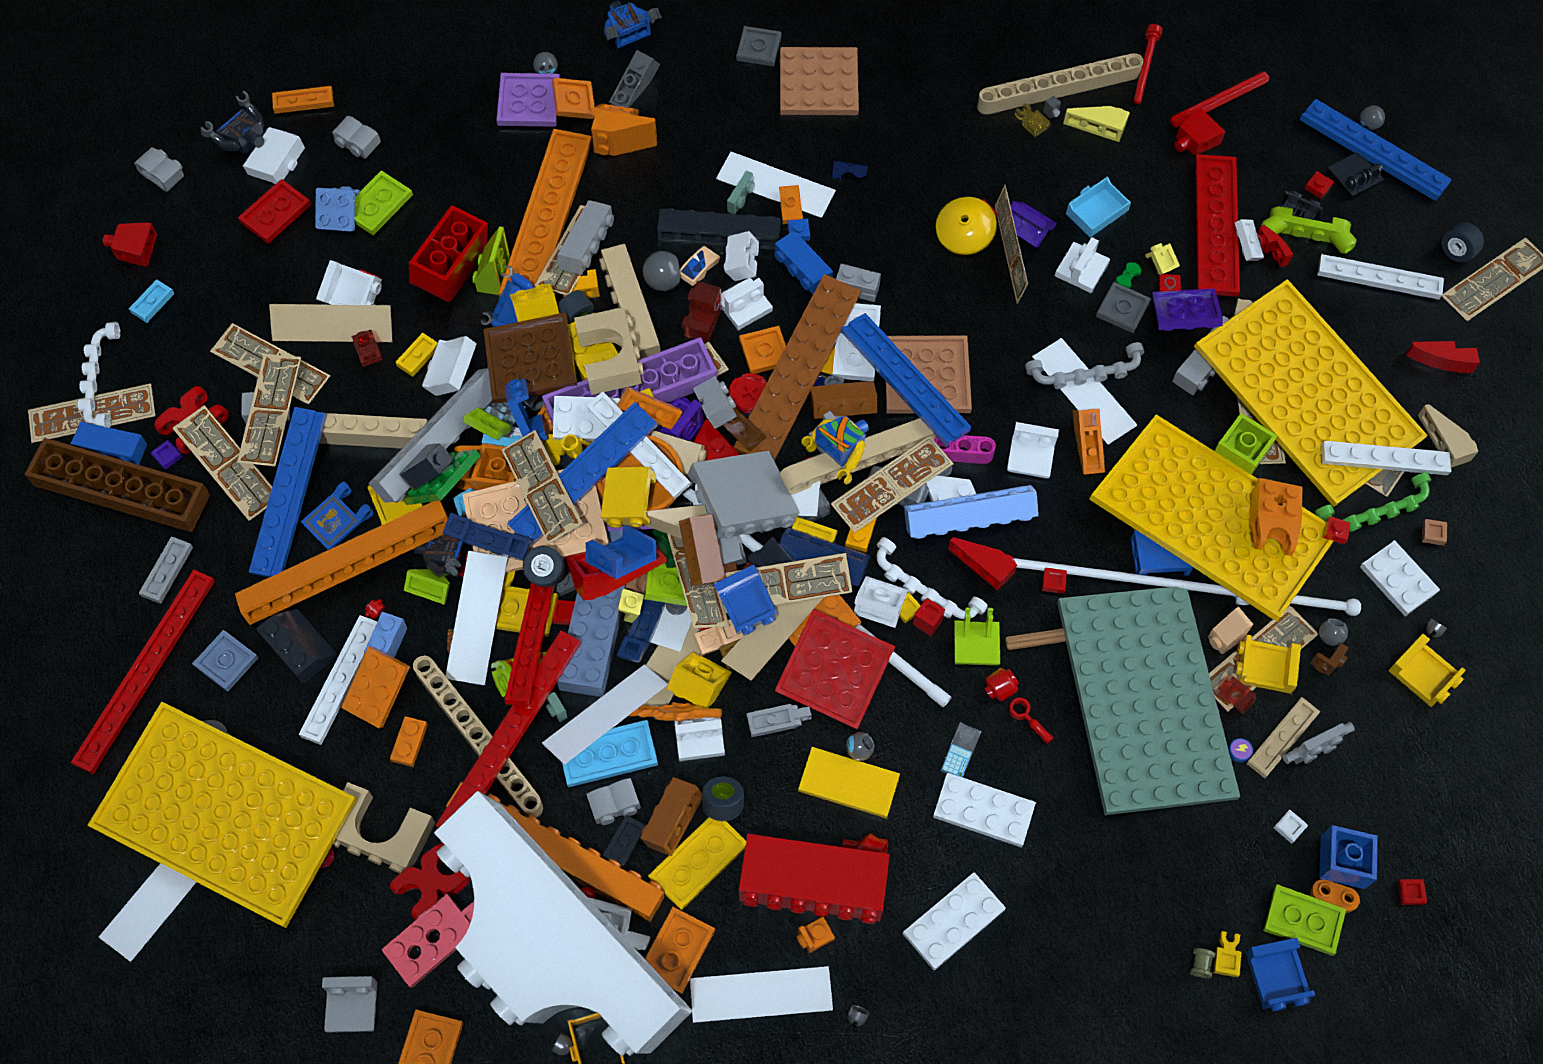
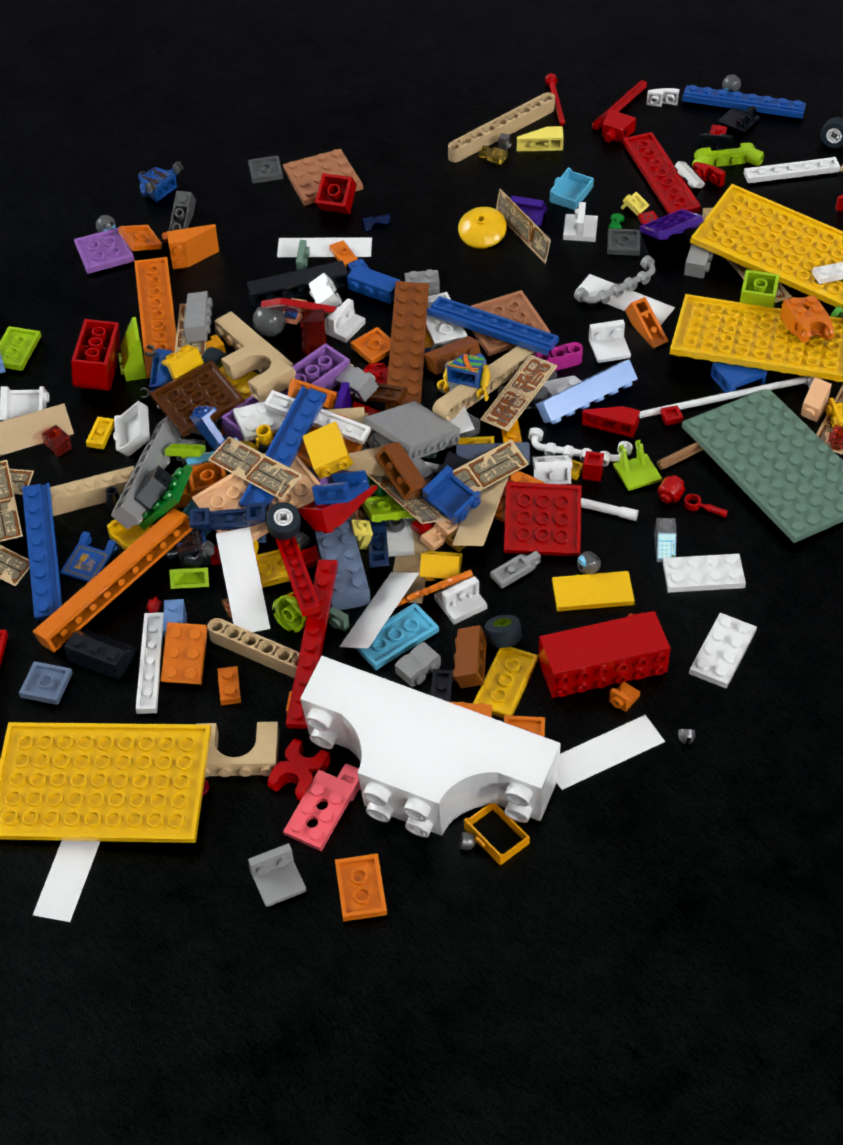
camera: 20 degrees left, 15 degrees down
none -> black cone [106,487,120,513]
none -> red tile [261,298,337,316]
none -> red brick [315,173,357,214]
none -> white slope [646,88,679,107]

